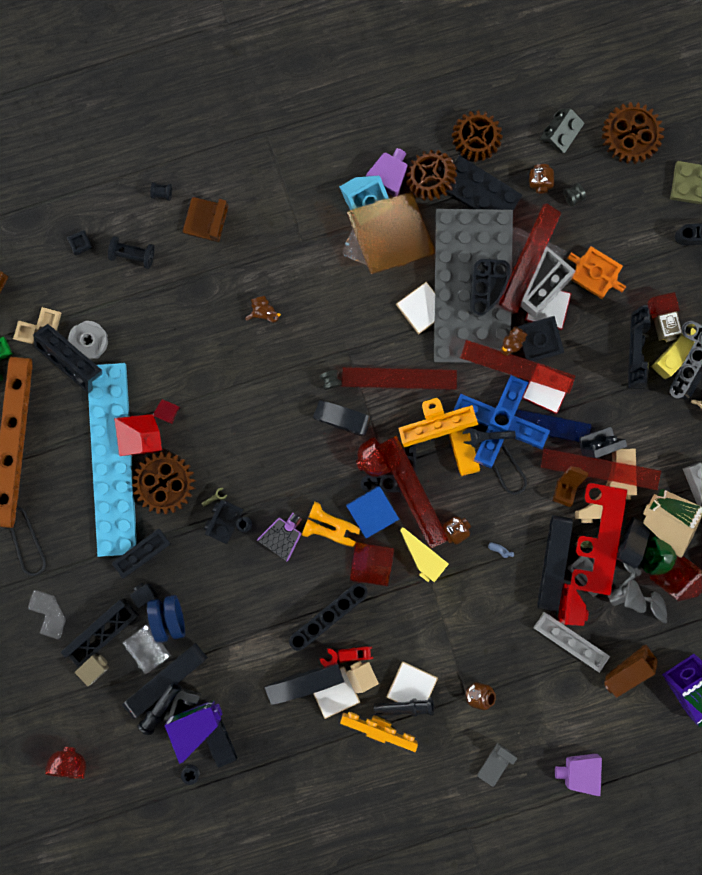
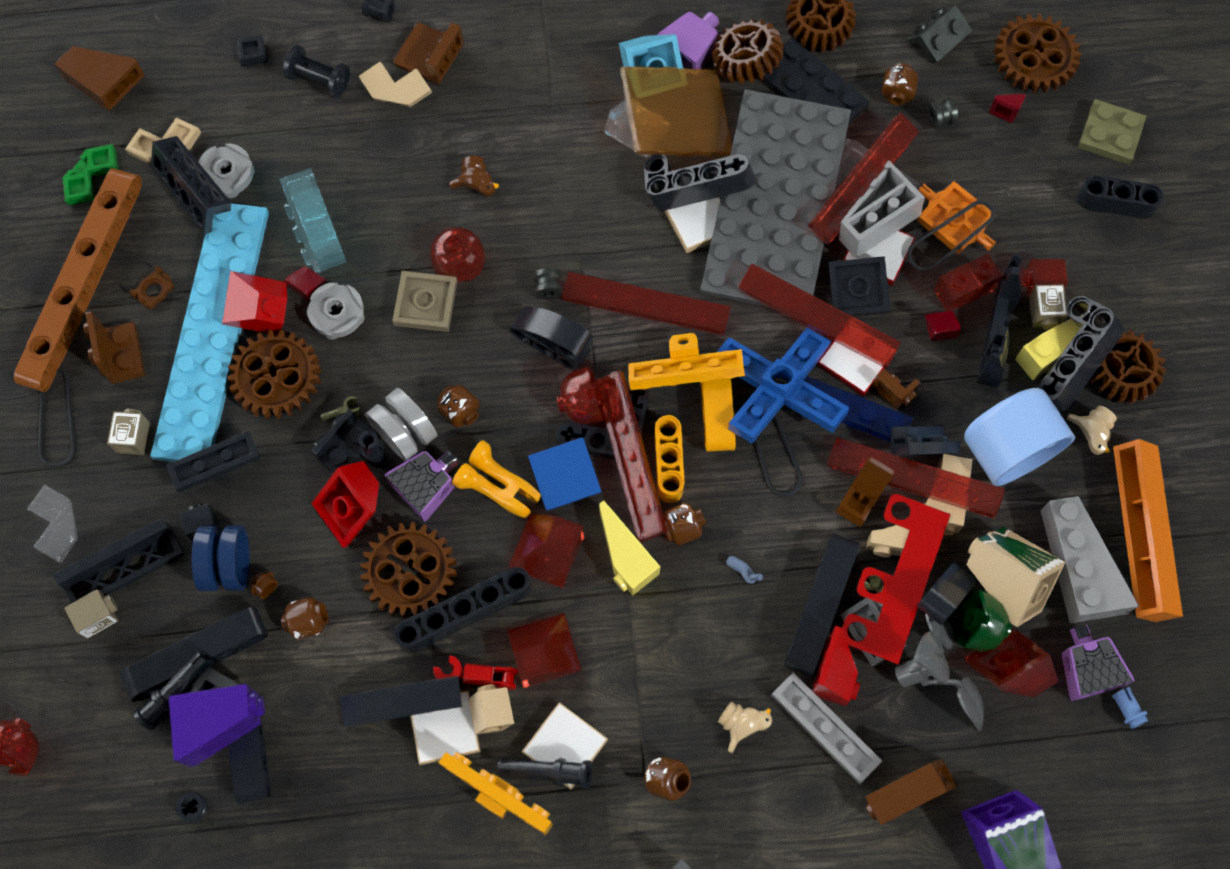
camera: 15 degrees right, 15 degrees down
clear bracket [123,624,171,674] -> none
black piece [462,427,516,447] -> none
black beam [470,259,511,317] -> none
reddish brown animal [500,326,528,356] -> none
none -> reddish brown bracket [83,311,146,384]
none -> dark tan brick [107,409,150,455]
none -> reddish brown piece [130,266,175,310]
none -> reddish brown plate [250,572,278,599]
none -> clear light blue wedge [279,168,346,273]
none -> reddish brown head [281,597,329,639]
none -> light grey plate [307,283,365,339]
none -> red slope [311,461,379,548]
none -> tan tile [359,62,432,107]
none -> reddish brown gear [360,522,457,618]
none -> light grey wheel [365,387,438,462]
none -> dark tan plate [392,271,458,332]
none -> clear red cylinder [430,227,485,284]
none -> reddish brown head [437,385,480,427]
none -> clear red slope [507,613,581,688]
none -> black beam [644,153,756,211]
none -> light orange beam [655,415,684,503]
none -> tan animal [718,702,772,753]
none -> reddish brown bracket [872,369,920,410]
none -> black piece [907,200,995,272]
none -> dark red slope [925,311,961,341]
none -> clear red brick [934,253,1003,311]
none -> light blue piece [964,388,1075,487]
none -> dark red slope [988,94,1026,123]

